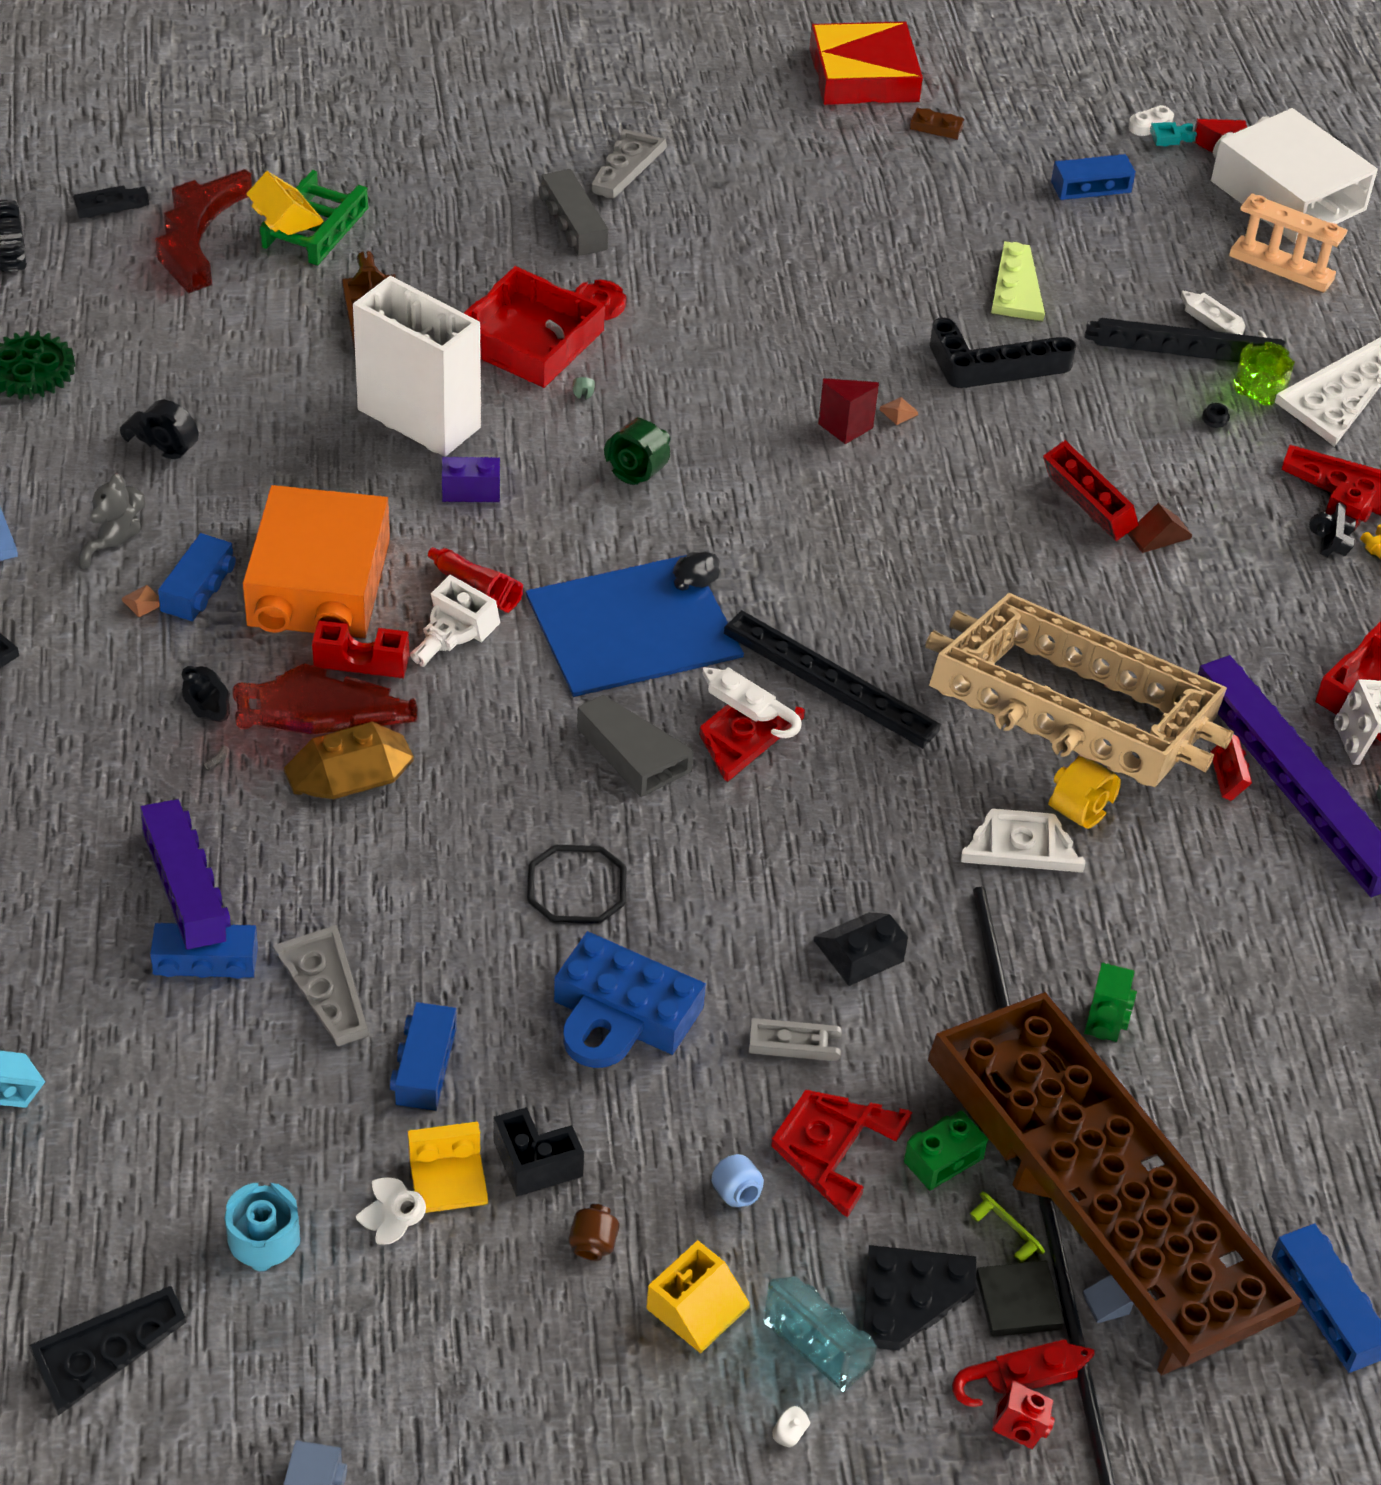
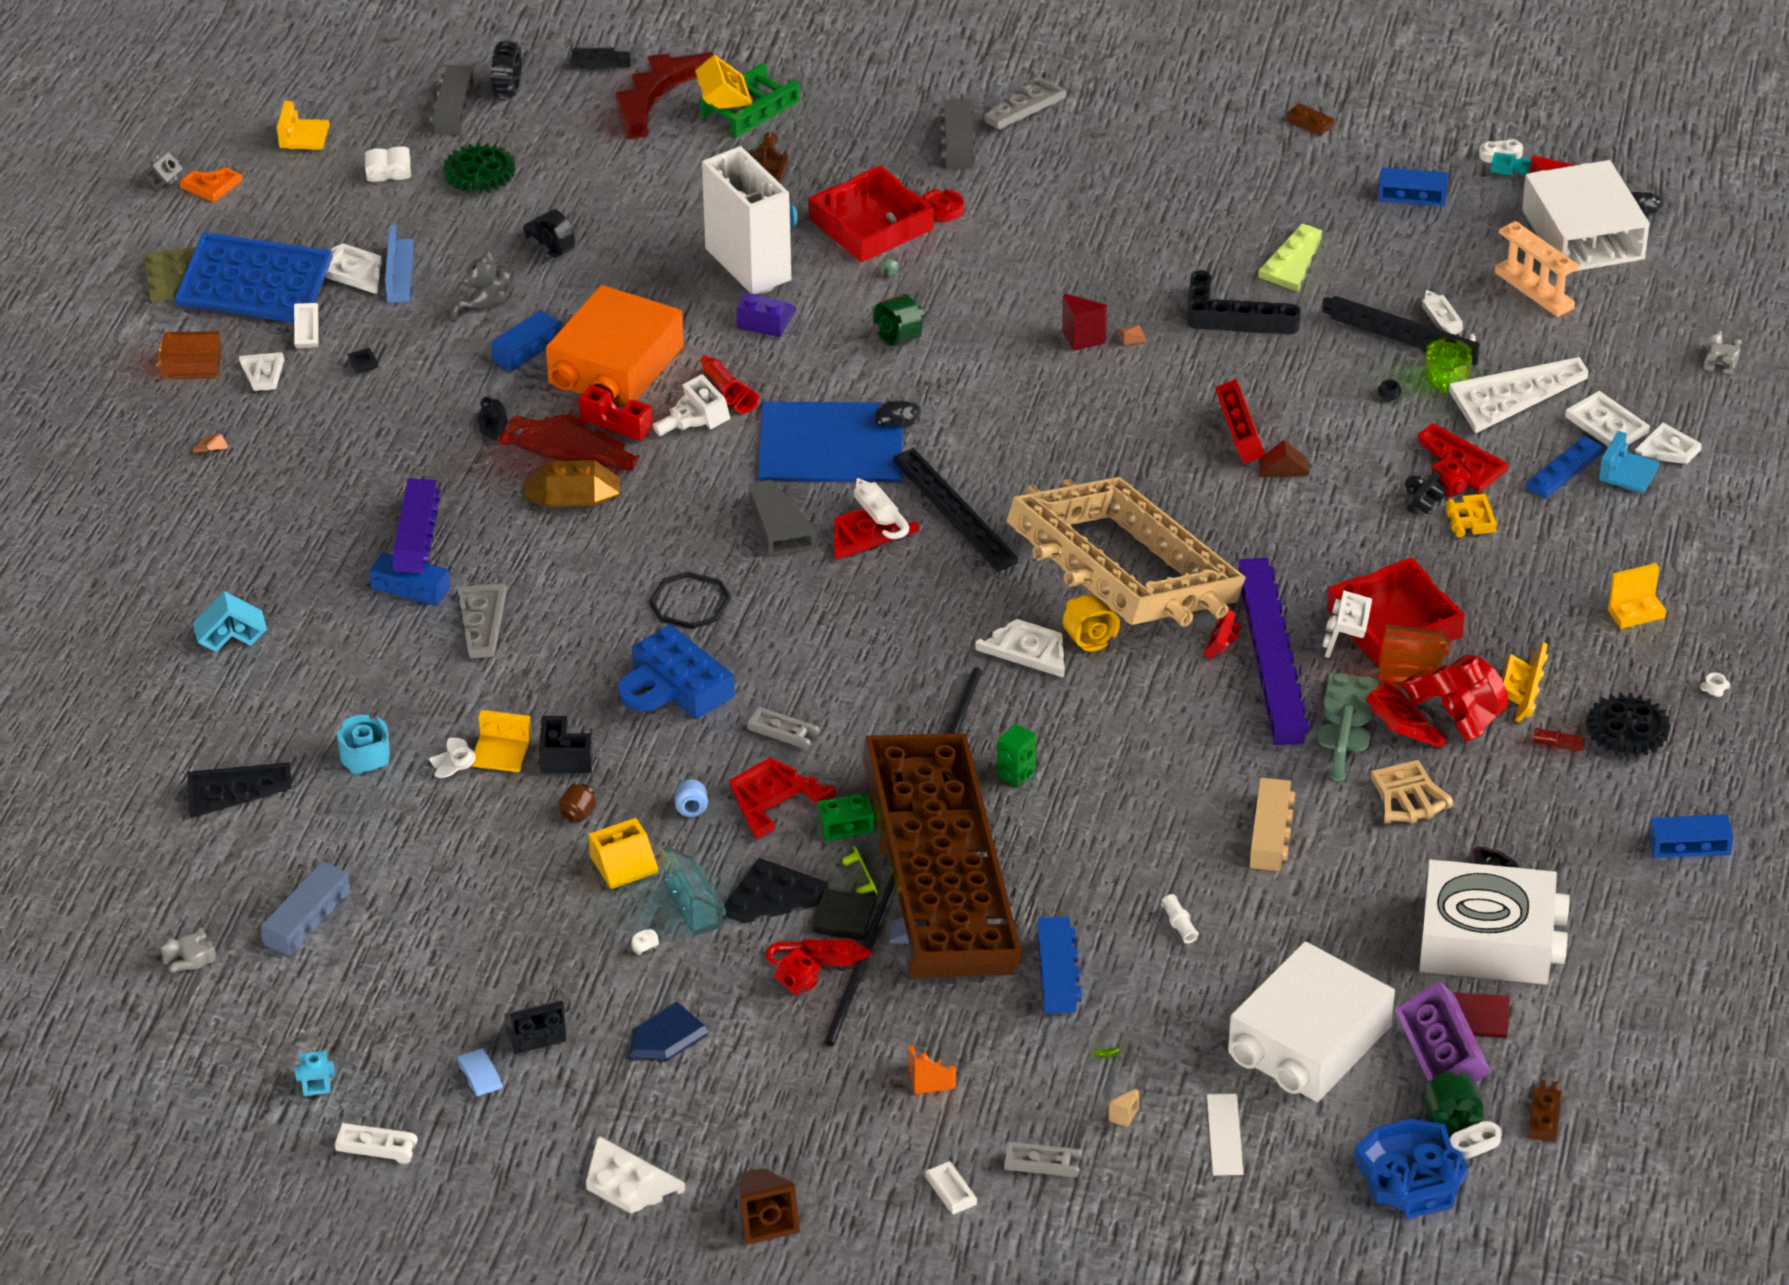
camera: 25 degrees right, 5 degrees down
nougat slope [122,585,160,617] -> none
blue brick [390,1002,457,1111] -> none
red tile [809,21,923,105] -> none
black slope [814,912,908,986] -> none

